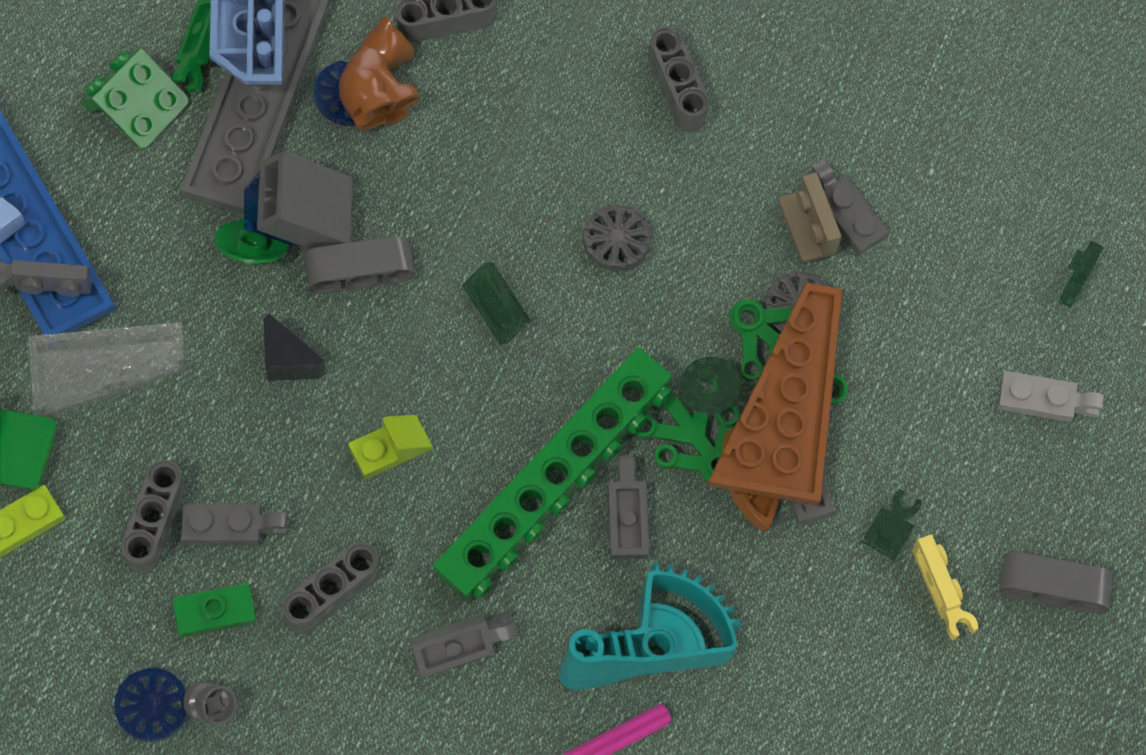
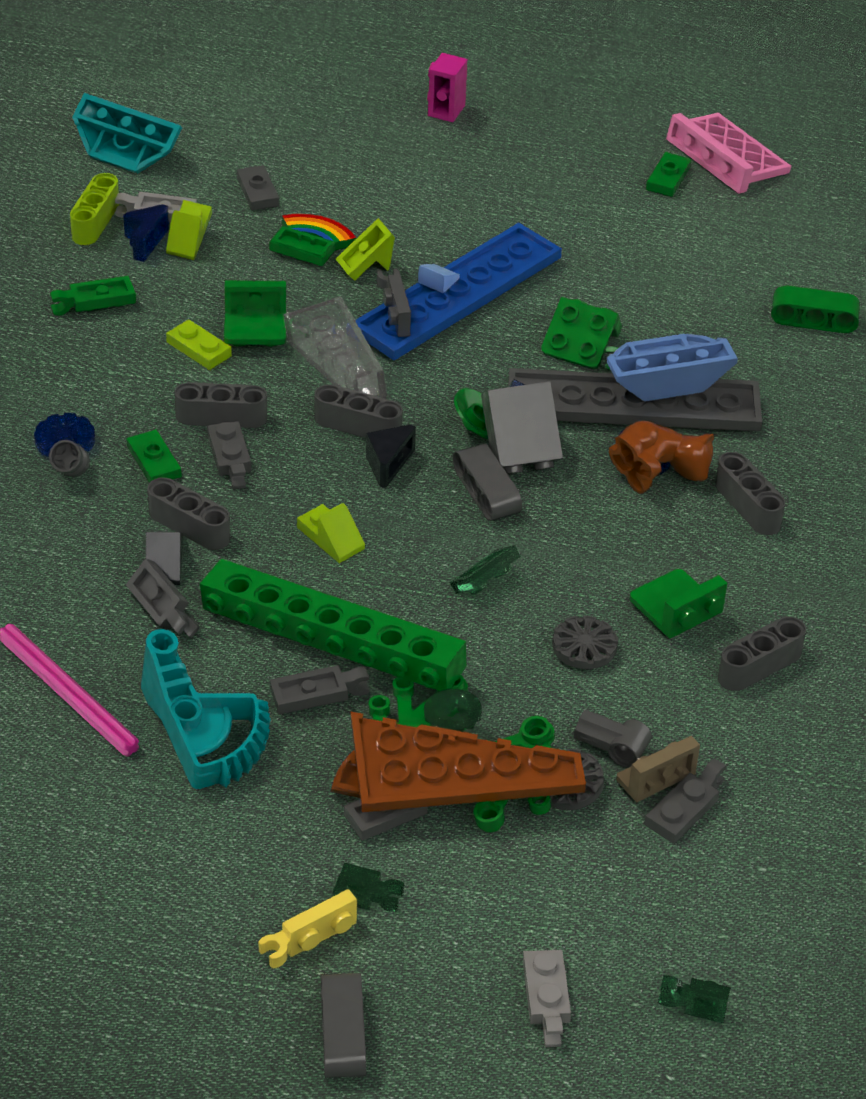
camera: 80 degrees right, 25 degrees down
none -> black slope [146,532,183,585]
none -> dark grey beam [314,384,403,438]
none -> dark grey piece [574,710,652,768]
none -> green bracket [629,569,728,639]

